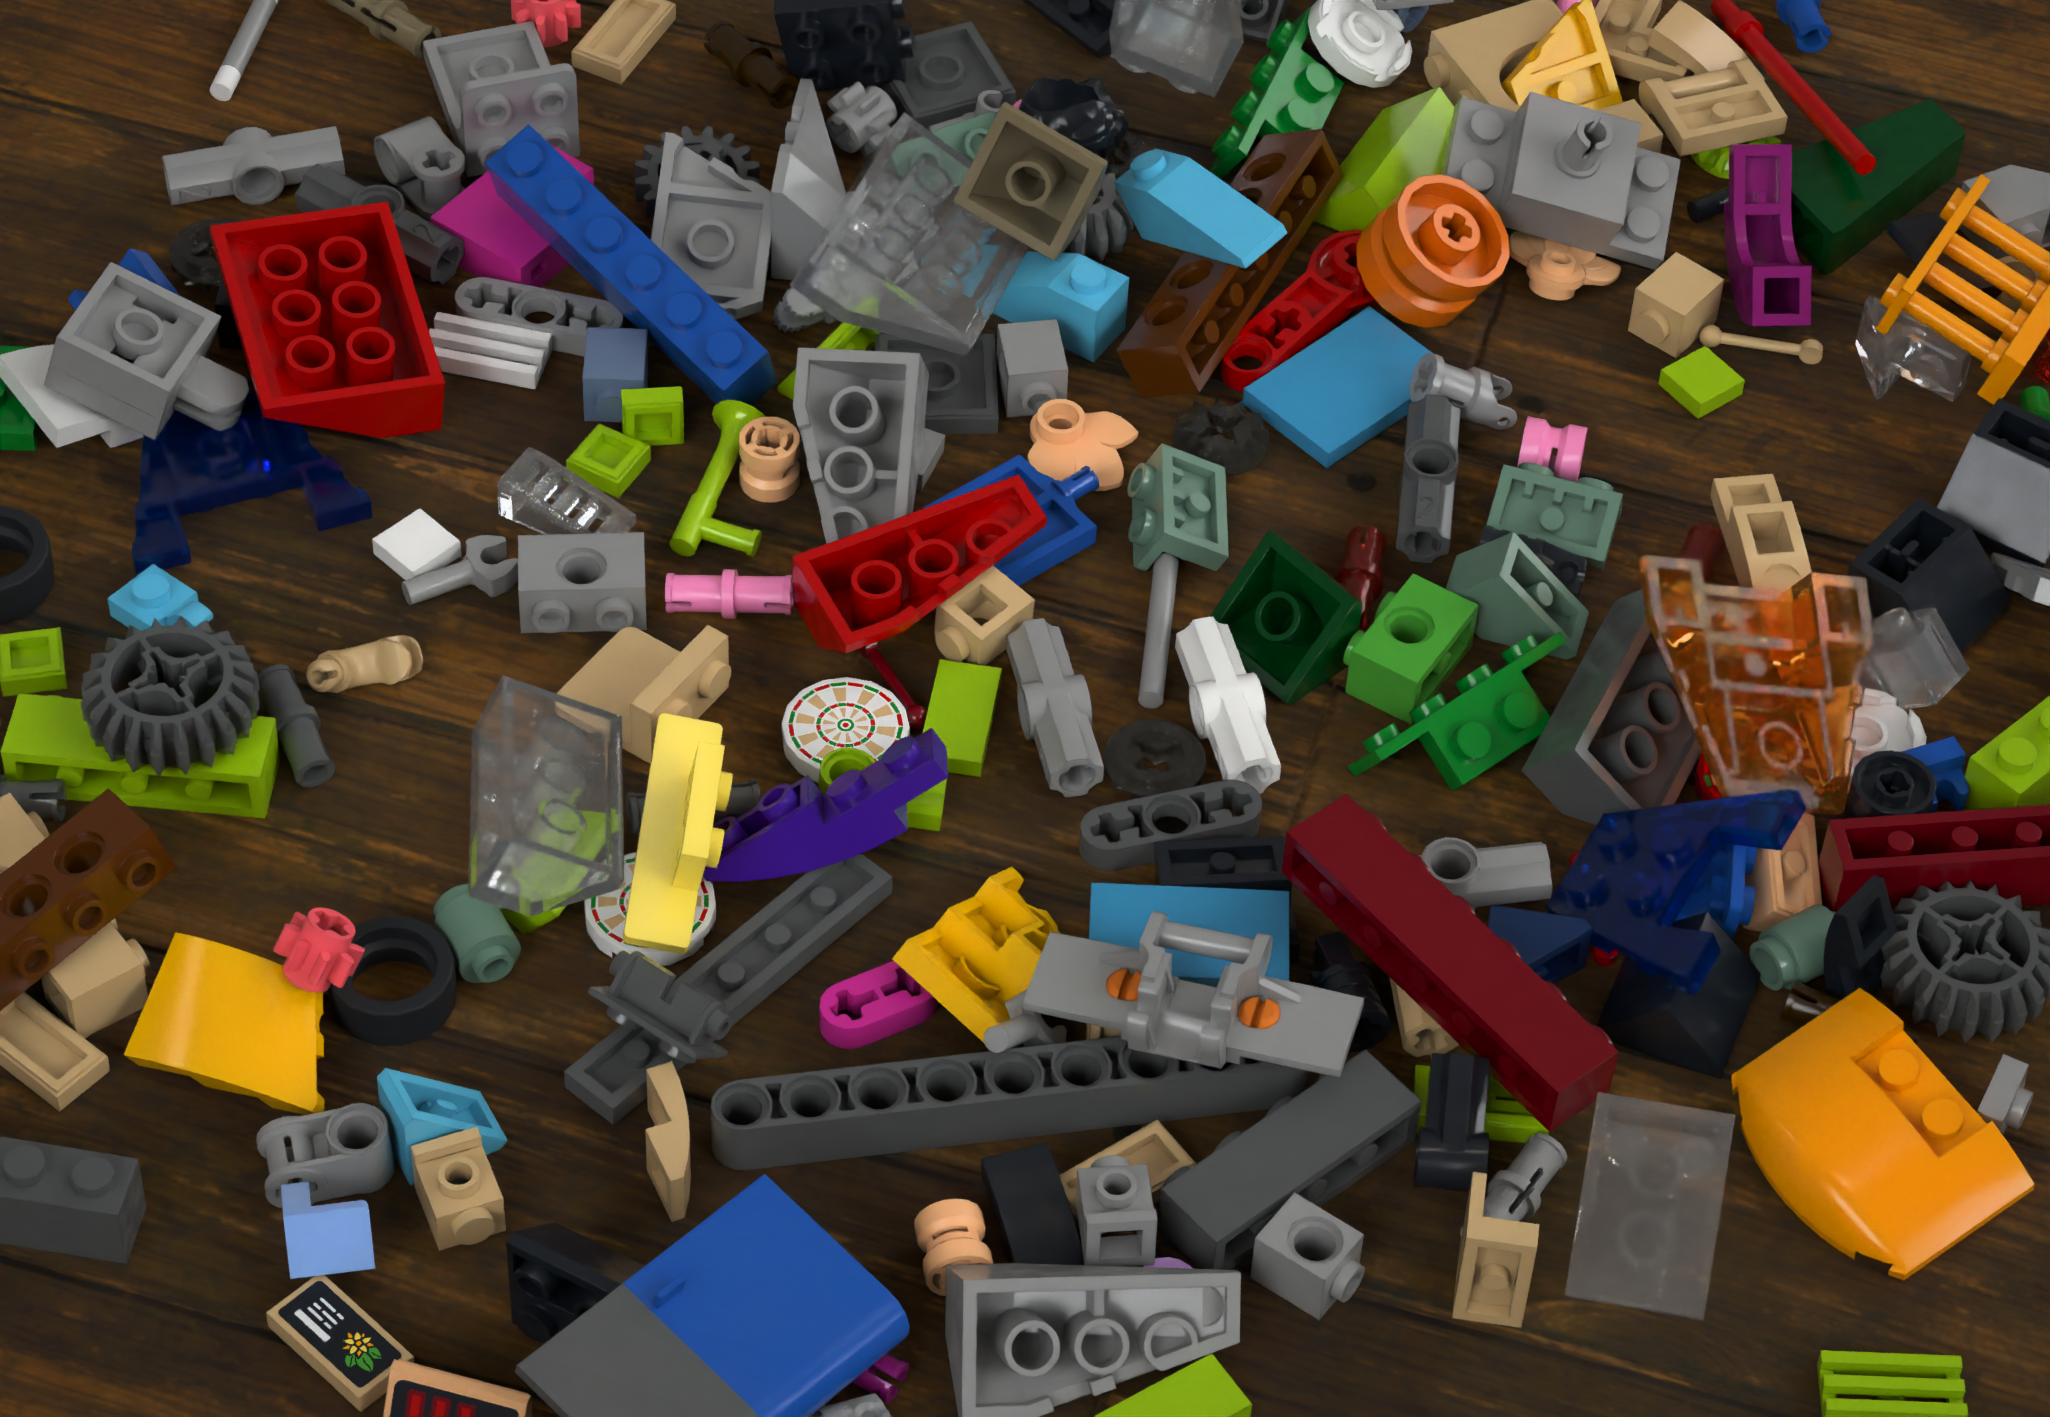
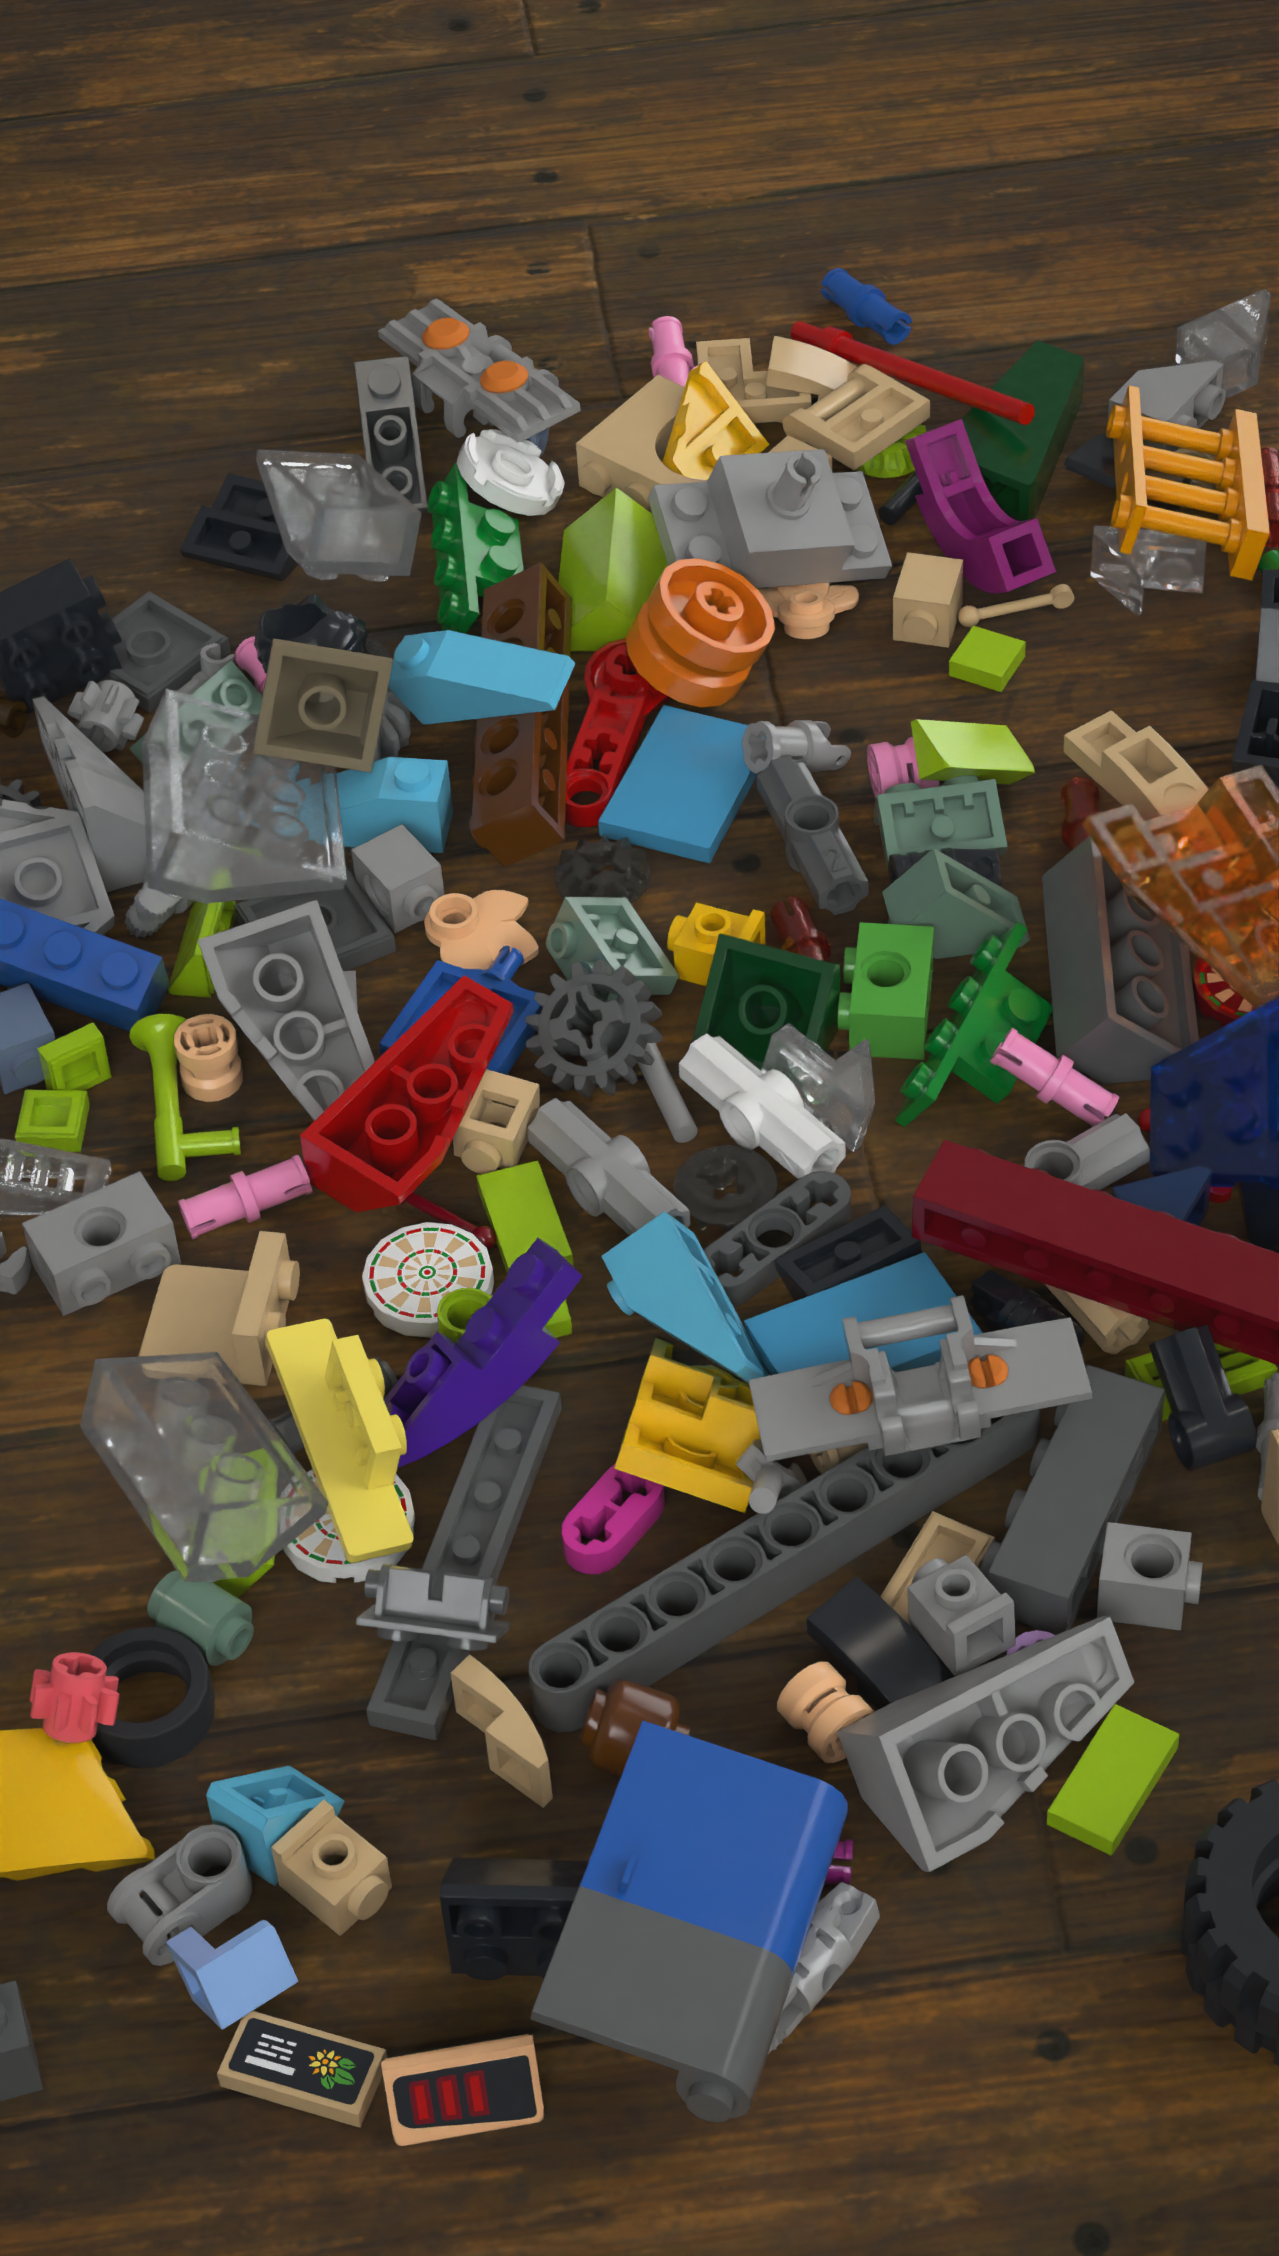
camera: 20 degrees left, 0 degrees up
none -> dark grey gear [525,959,663,1098]
none -> reddish brown head [579,1679,690,1776]
none -> medium azure slope [602,1211,769,1384]
none -> yellow brick [667,902,766,986]
none -> clear slope [761,1023,875,1152]
none -> lime slope [911,719,1035,785]
none -> bright pink pin [990,1027,1120,1127]

